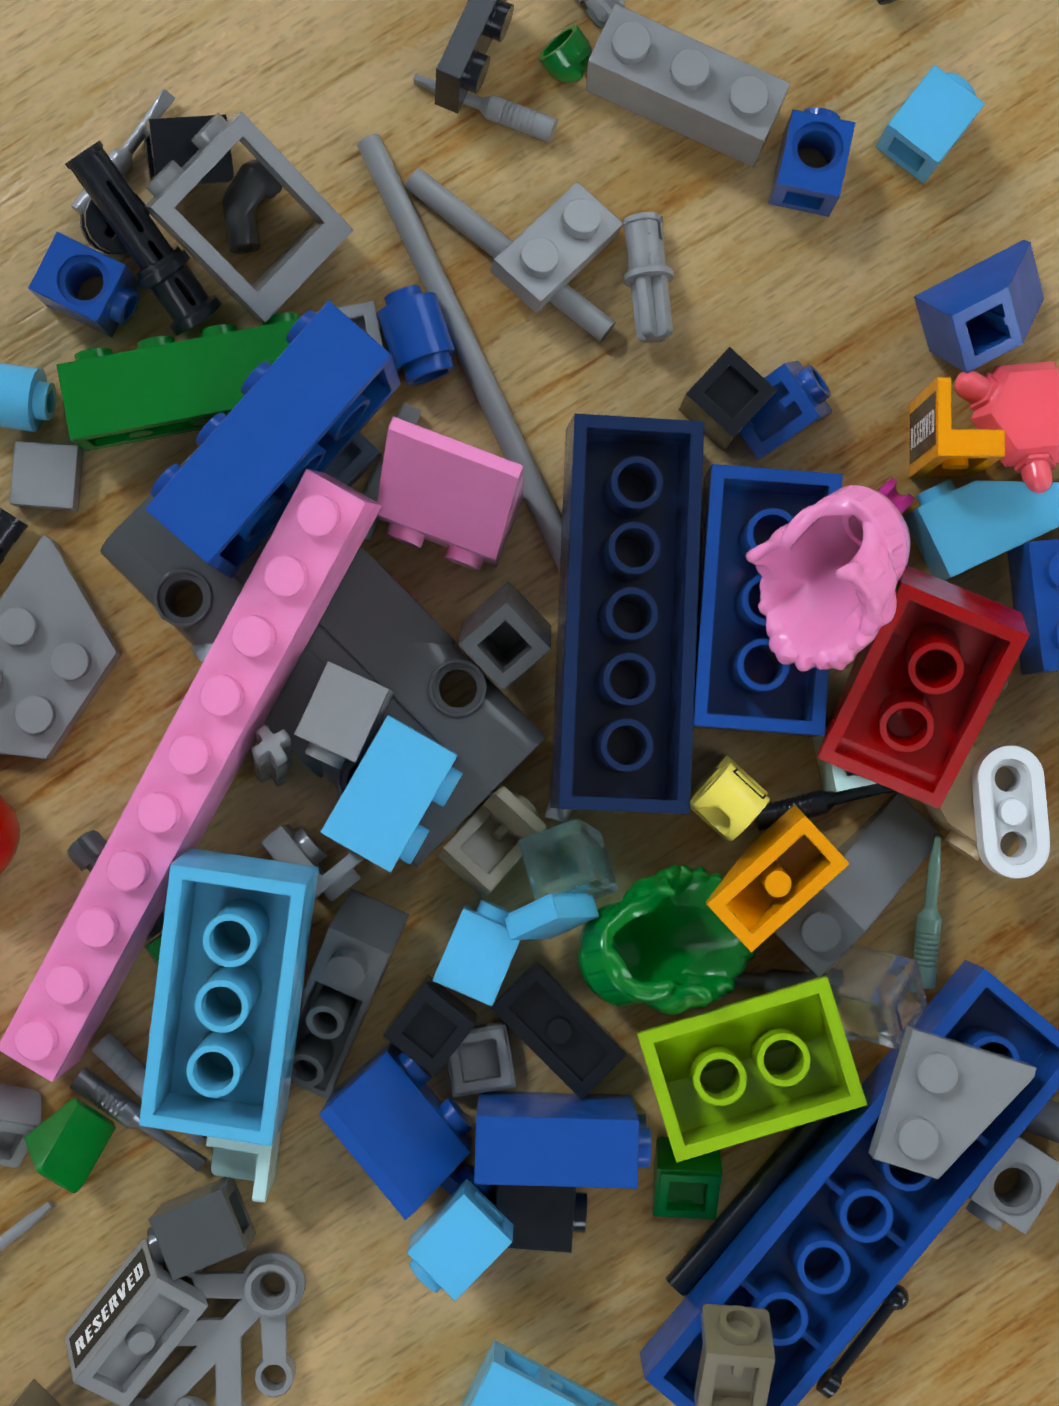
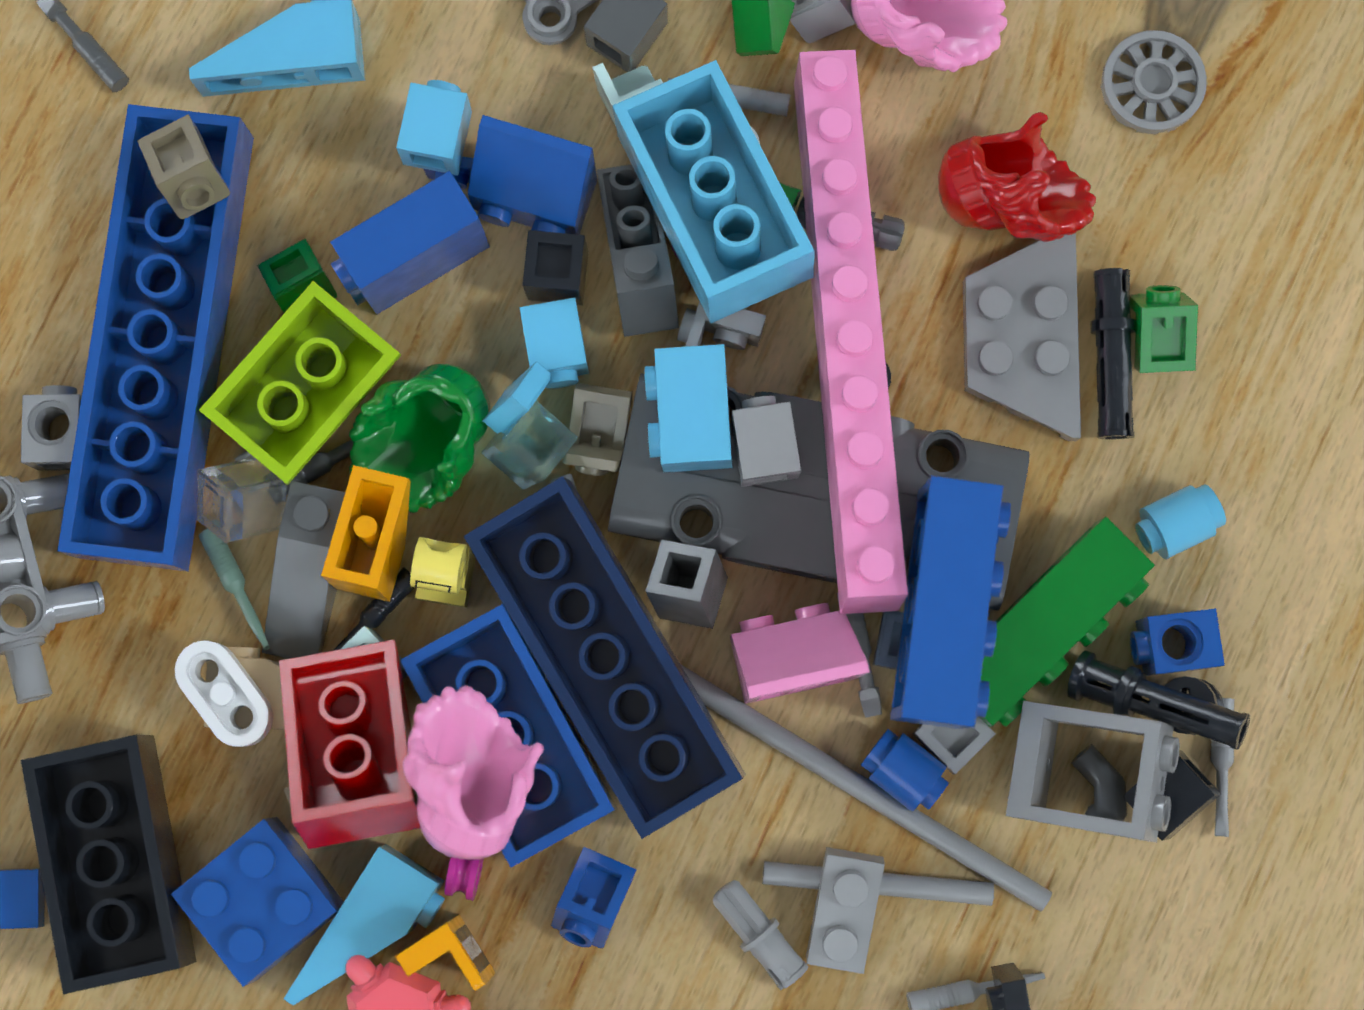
camera: 150 degrees right, 5 degrees down
light grey tile [9,441,83,512] -> none
flat silver piece [70,1067,207,1172] -> none
light grey axle [252,725,292,787] -> none
light grey tile [447,1021,516,1097] -> none
black plate [491,960,627,1100] -> none
black brick [496,1185,587,1253] -> none
black bar [665,1114,839,1296] -> none
black panel [679,347,777,451] -> none
black hinge [816,1284,909,1399] -> none
light grey wing [868,1025,1037,1179] -> none

